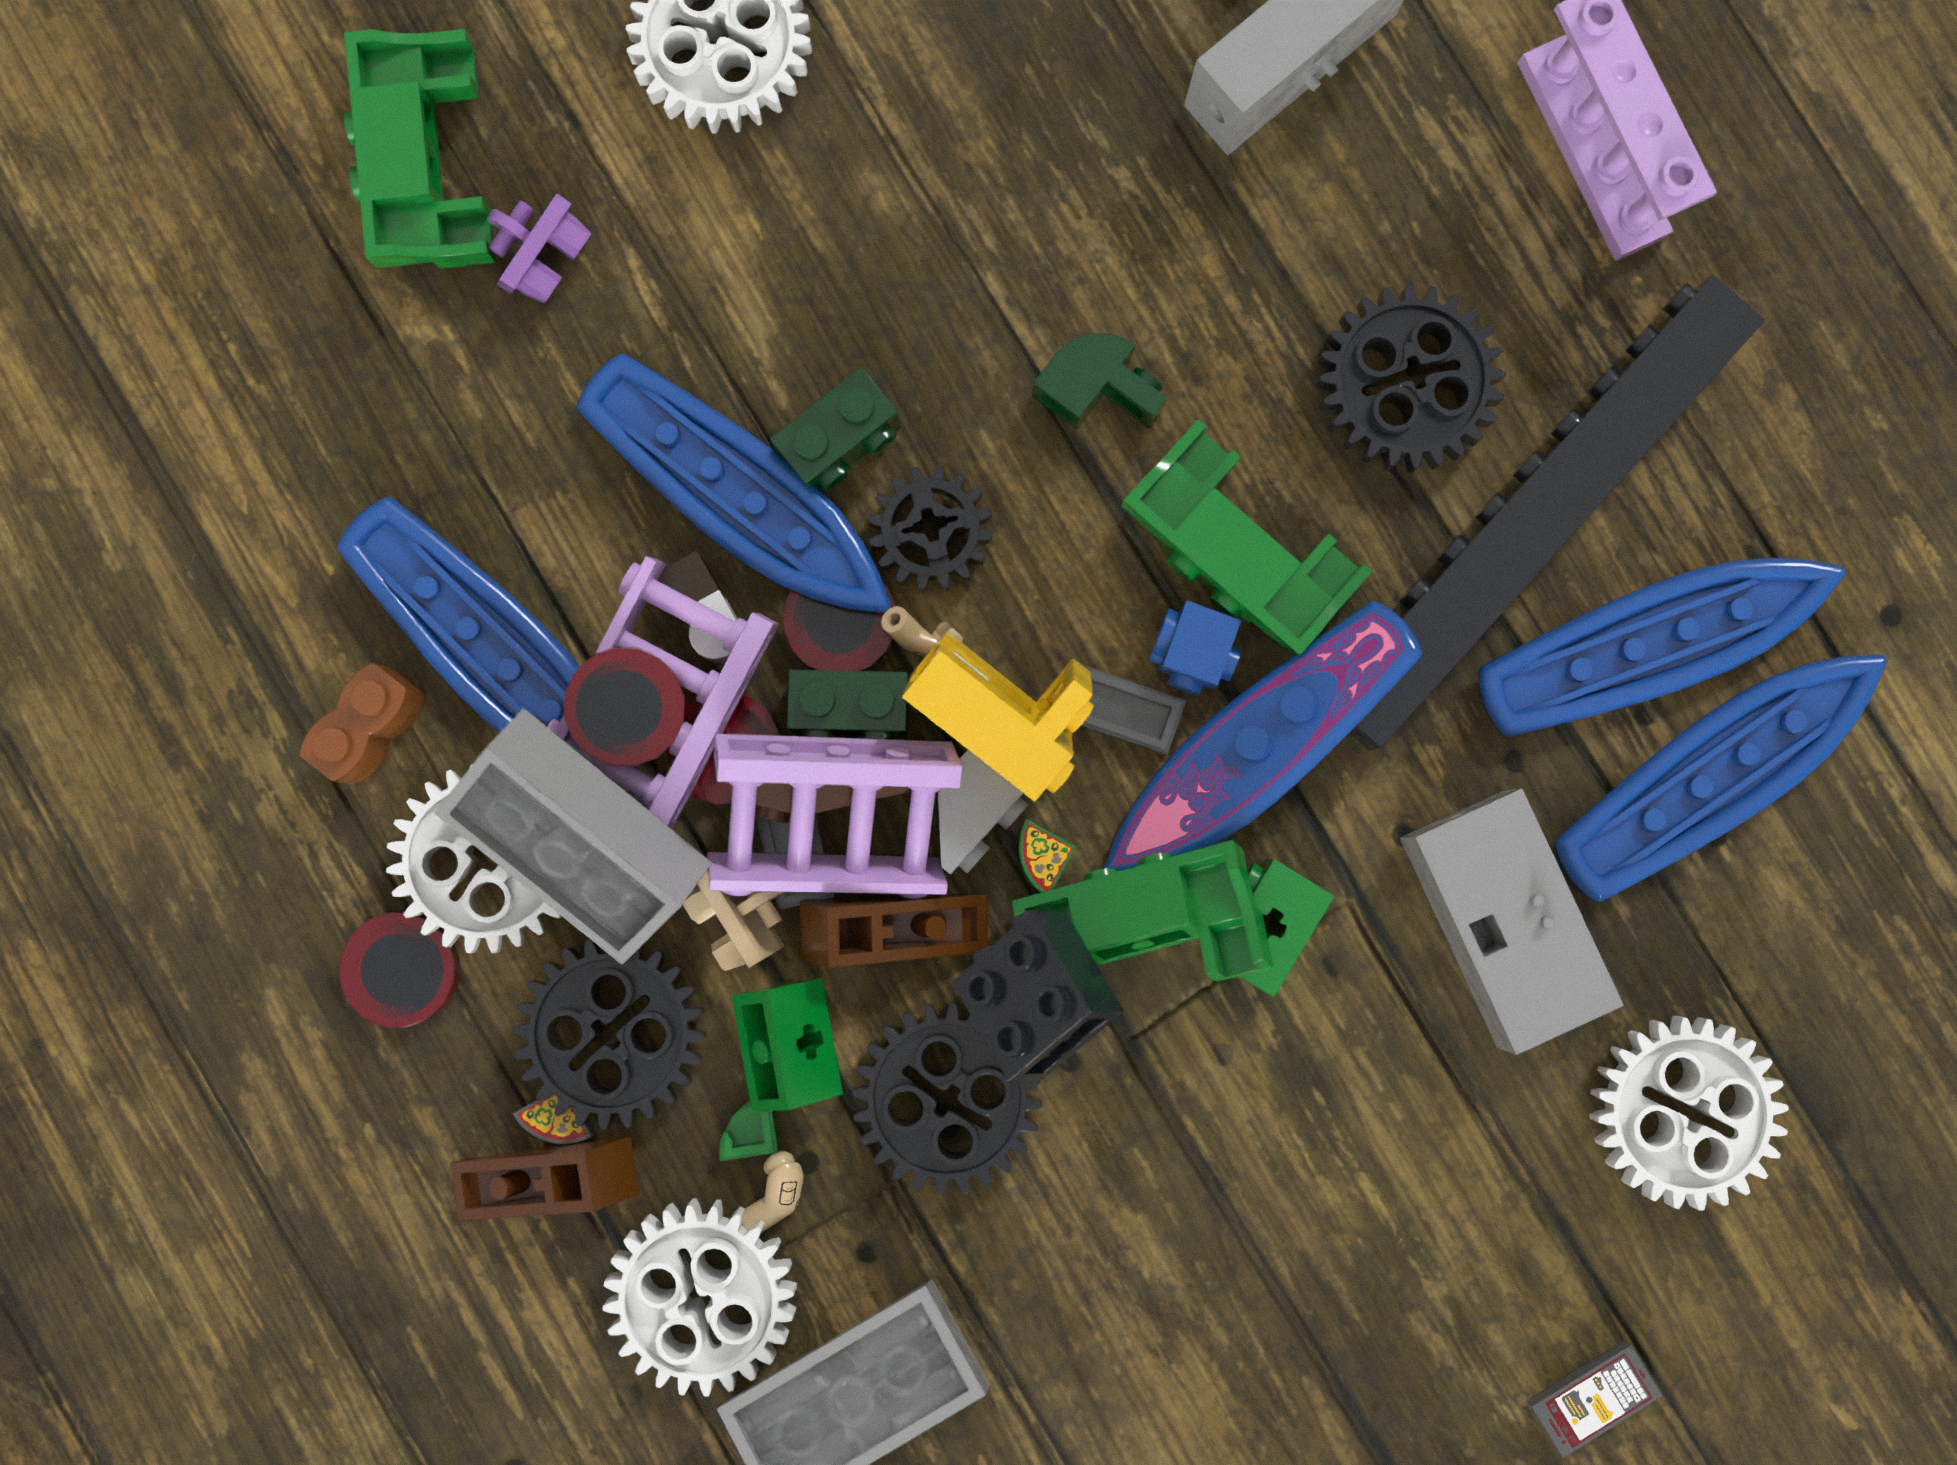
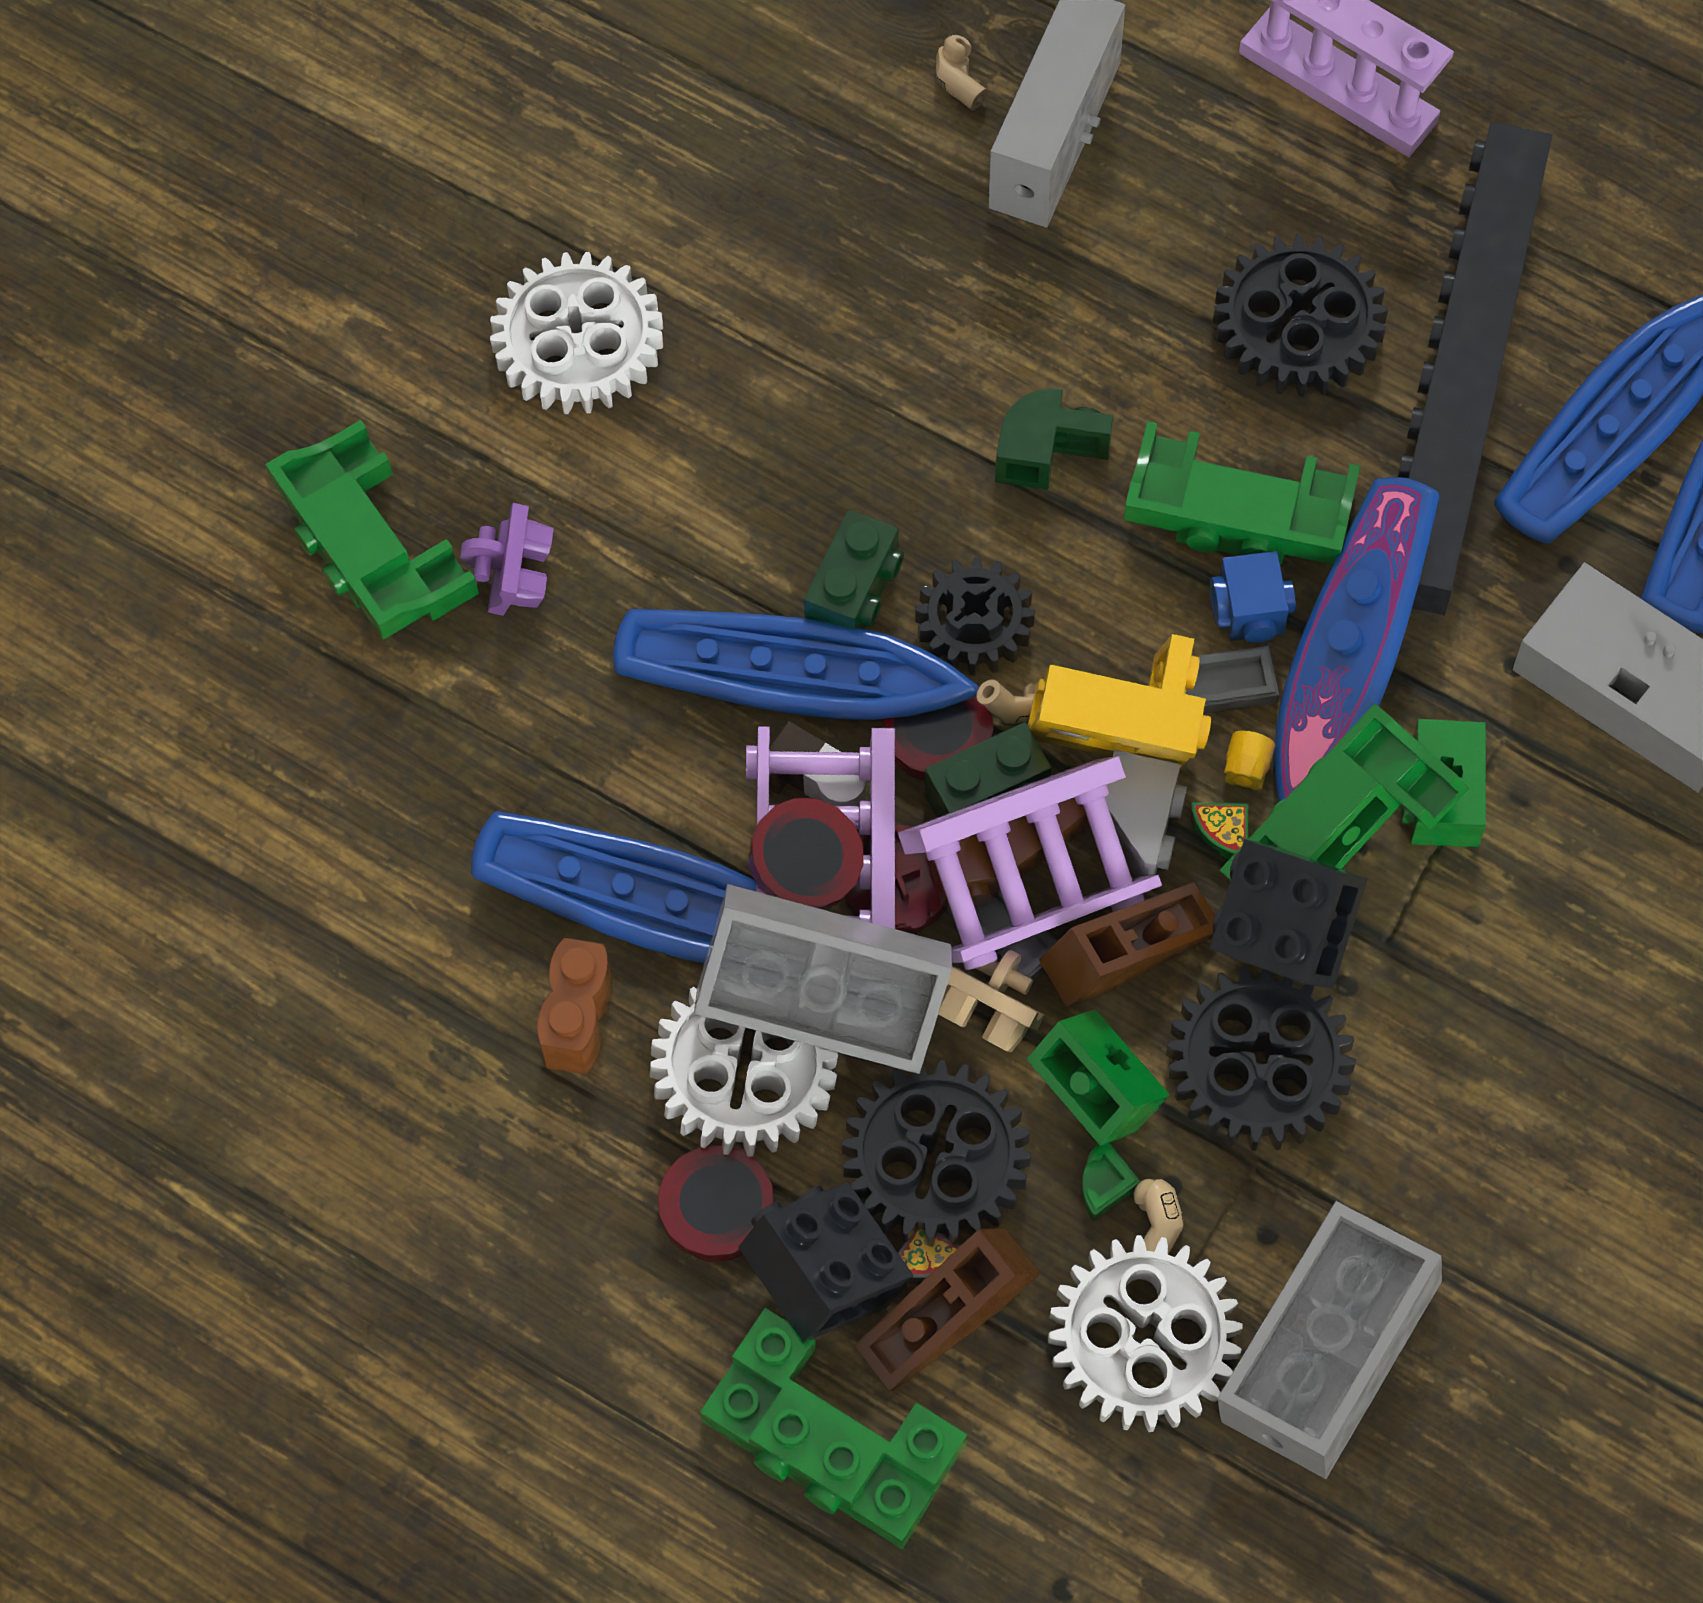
camera: 25 degrees left, 20 degrees down
none -> green bracket [700,1308,967,1549]
none -> black brick [738,1182,914,1343]
none -> yellow hose [1224,731,1275,790]

